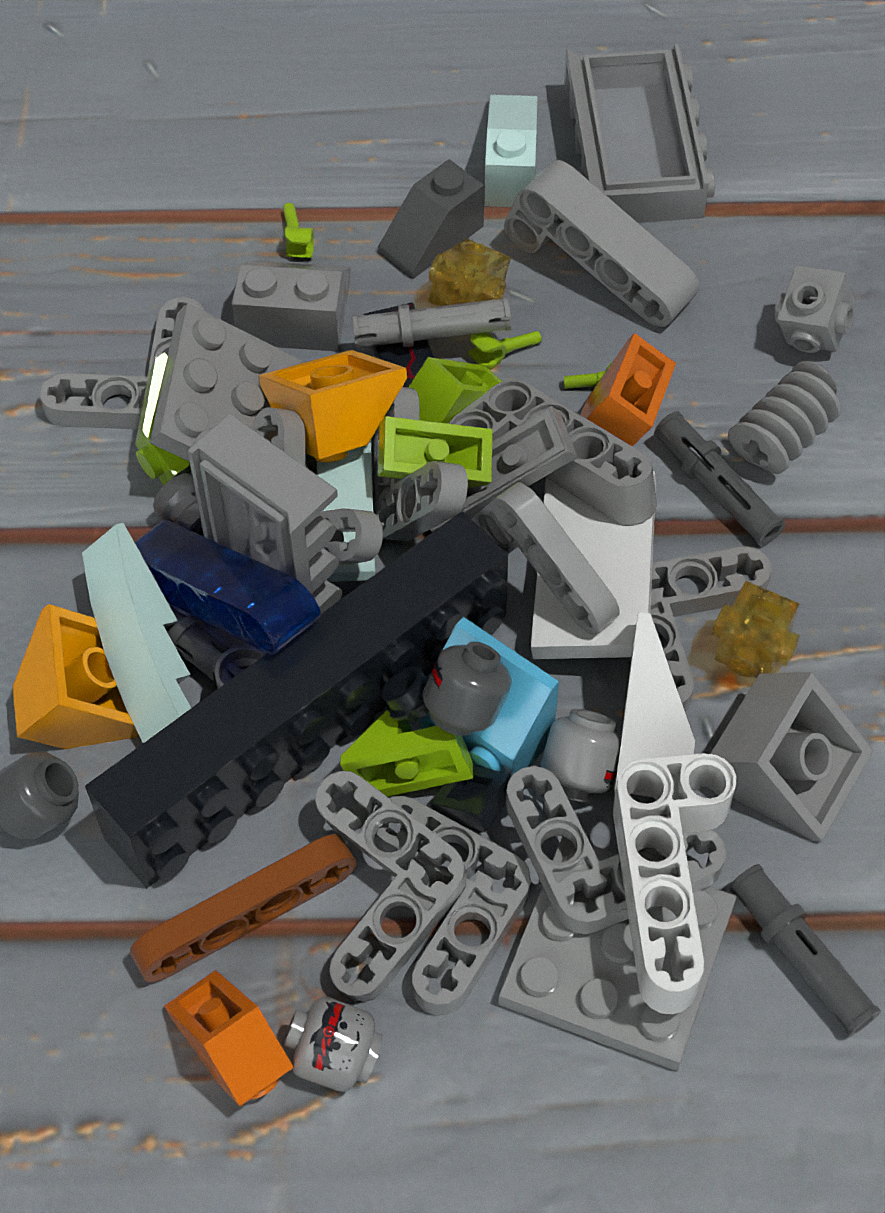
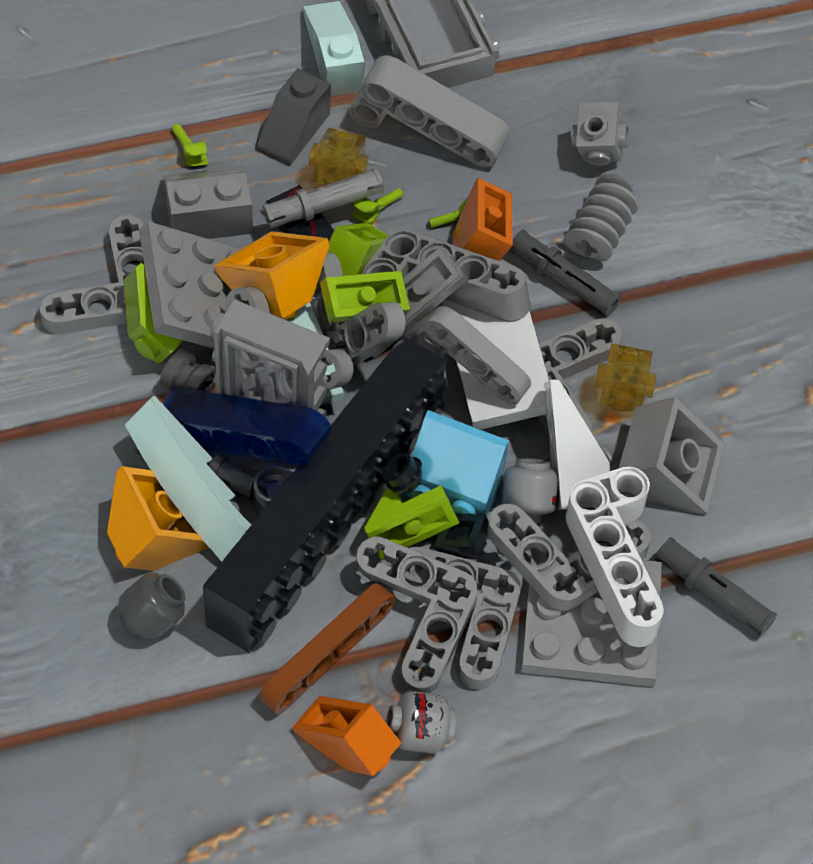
camera: 20 degrees left, 0 degrees up
dark grey head [422,642,512,736] -> none

